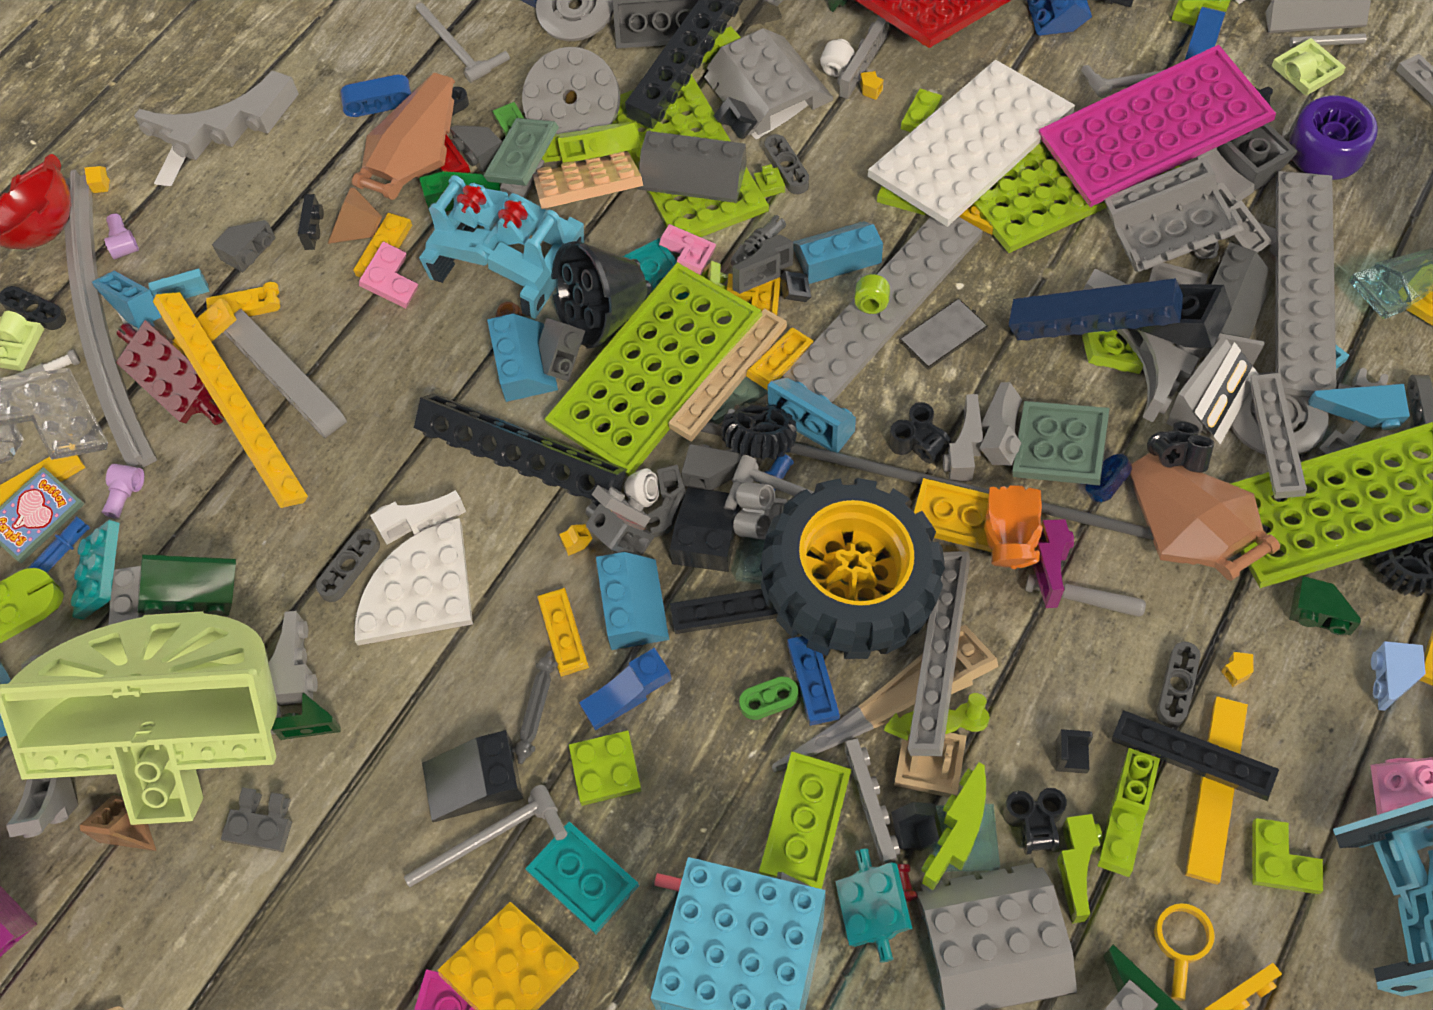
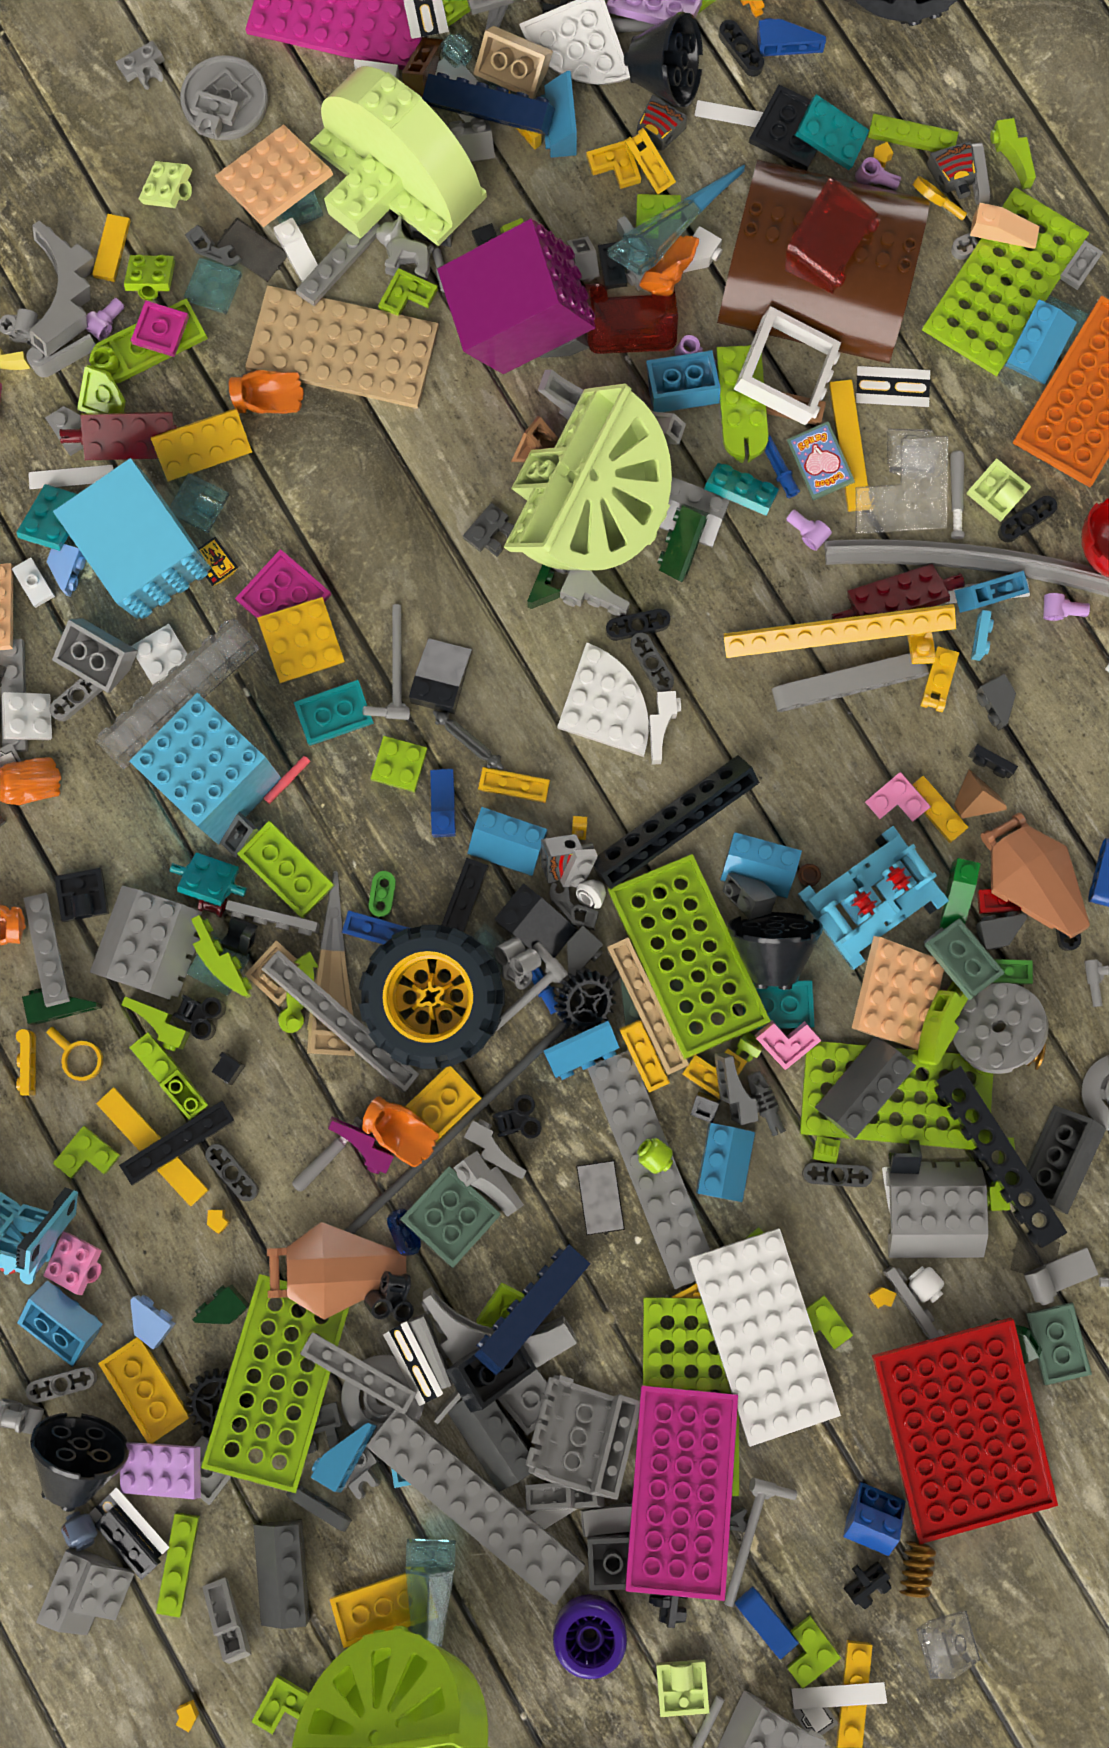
camera: 115 degrees right, 20 degrees up
none -> black beam [606,608,671,641]

